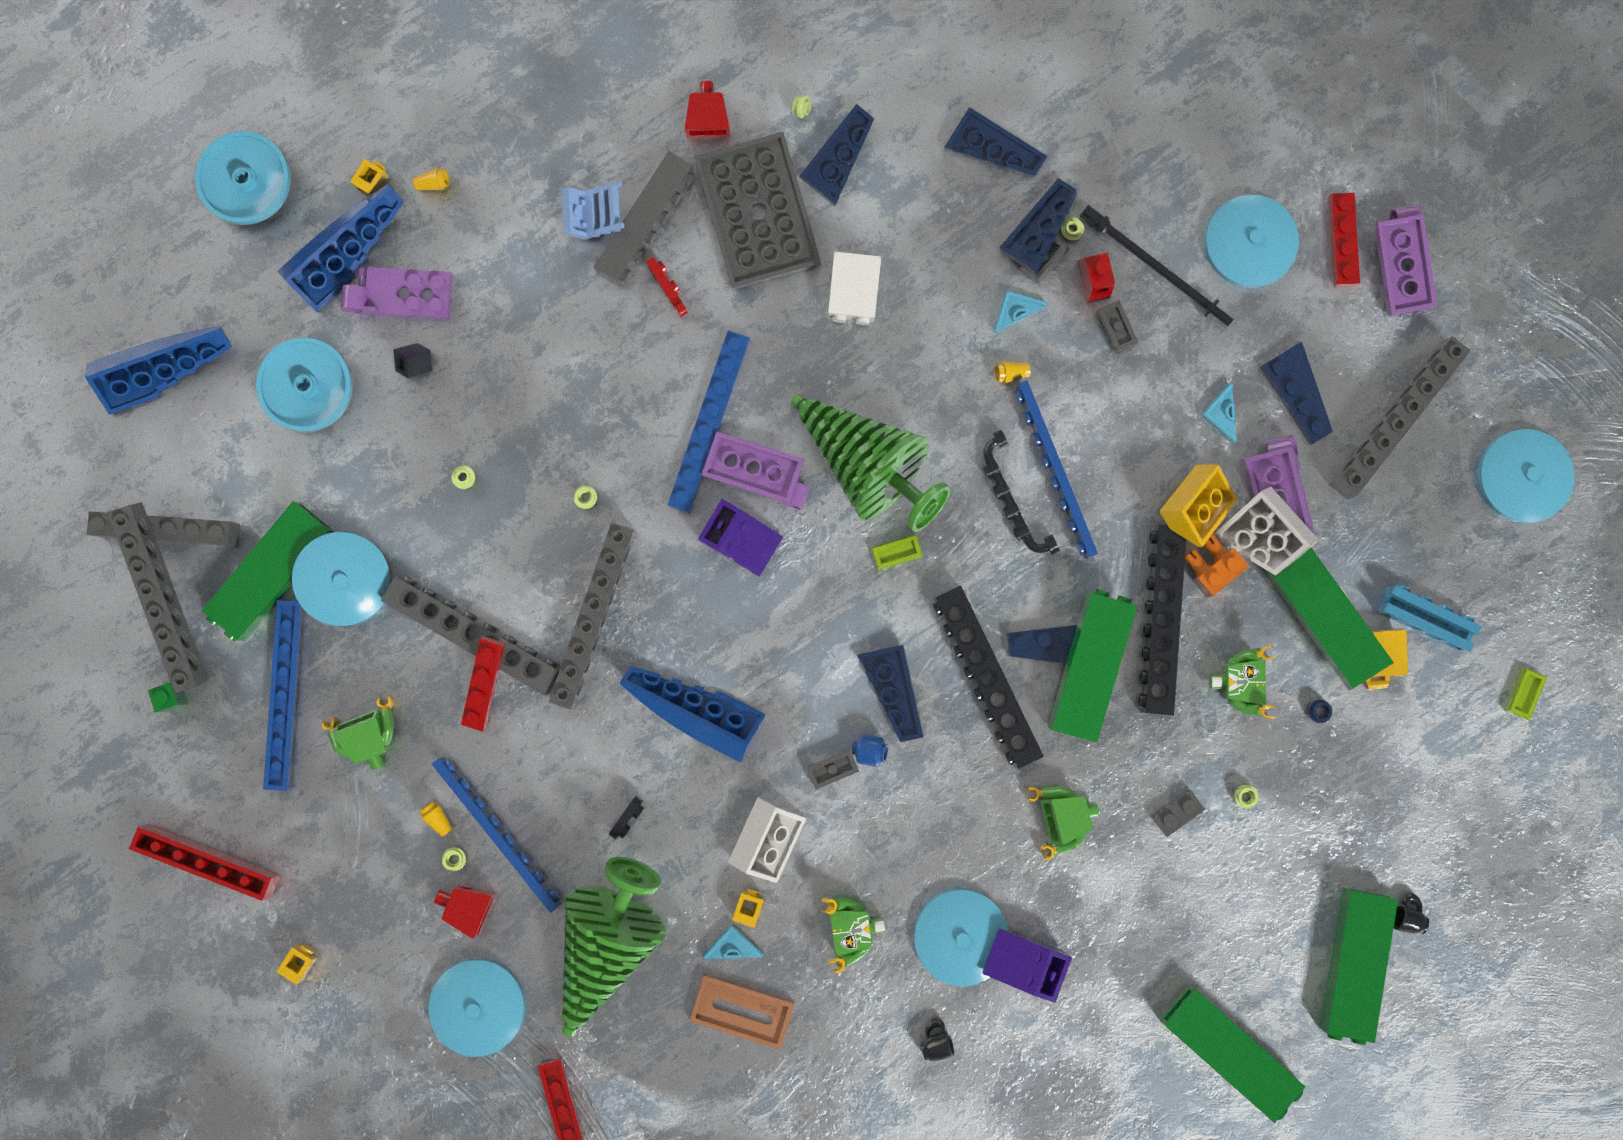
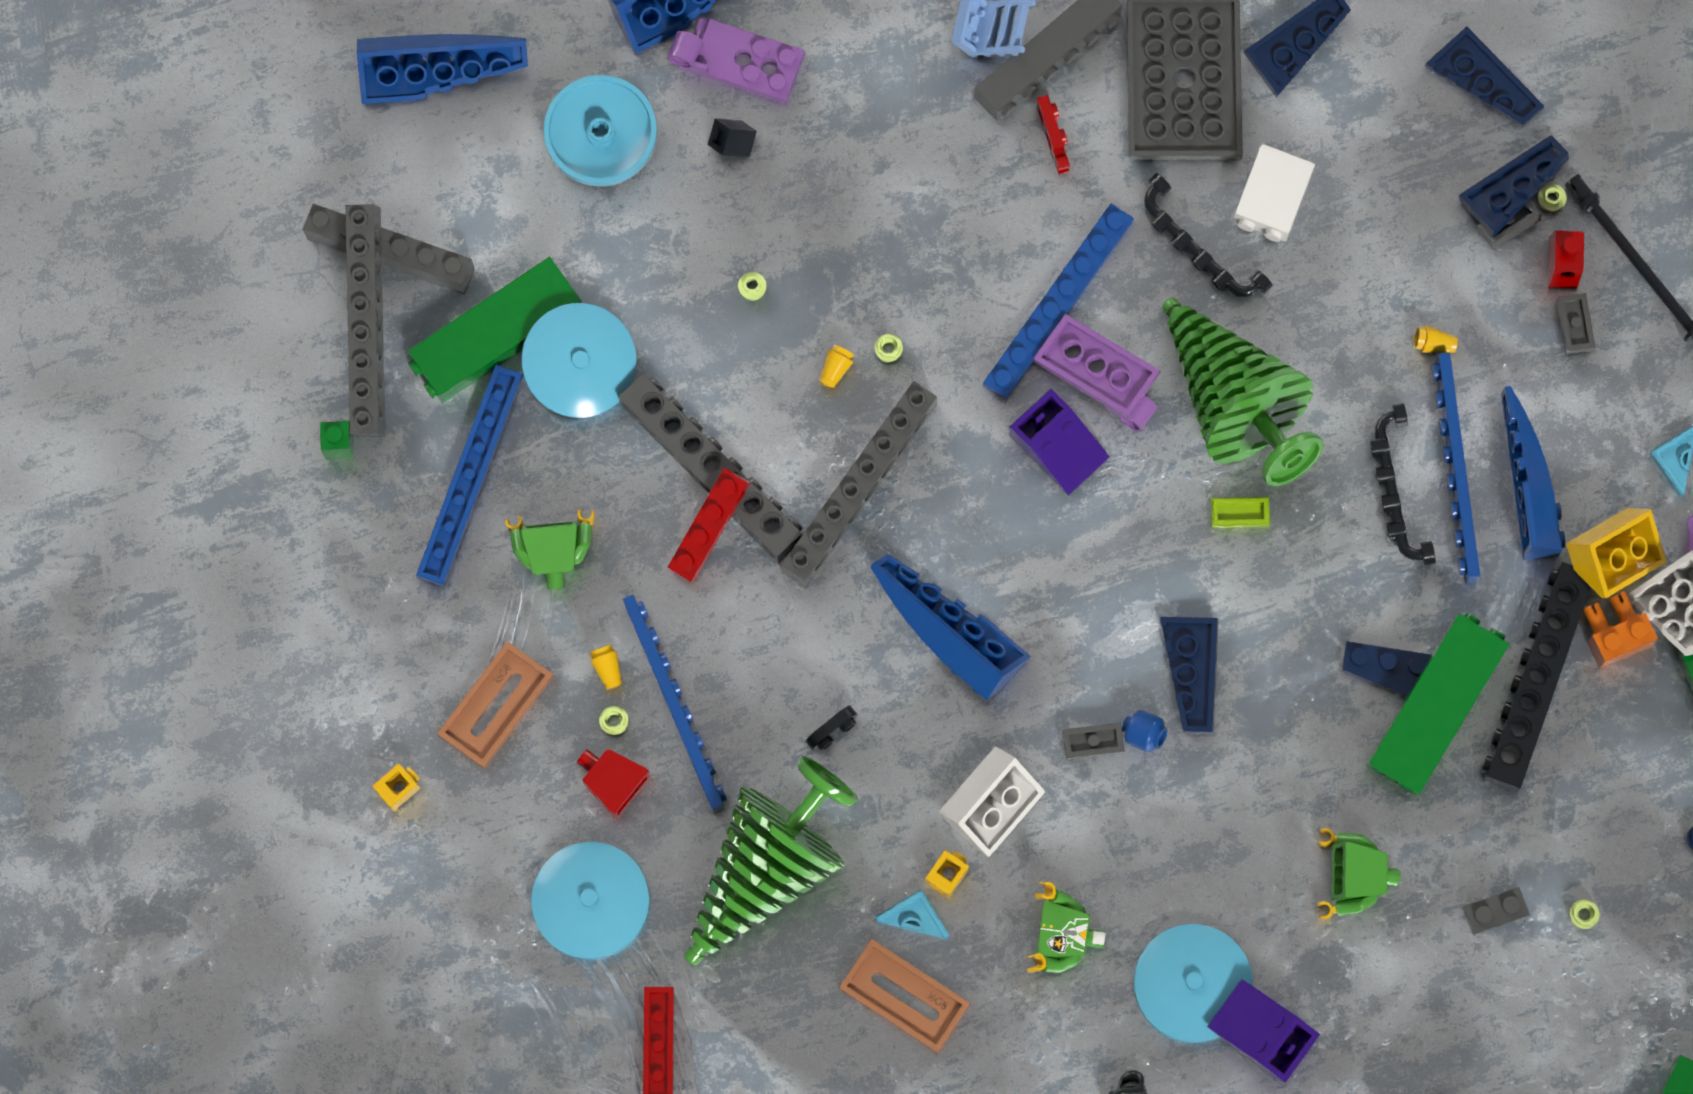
camera: 20 degrees right, 10 degrees down
red brick [129,824,281,901] -> none
black brick [932,585,1044,769] -> none
medium azure tile [994,290,1047,333] -> none
bright green torso [1209,645,1277,719] -> none
none -> nougat piece [437,641,554,769]
none -> yellow cone [819,344,854,389]
none -> black bar [1144,173,1273,297]
none -> blue wedge [1501,386,1565,560]

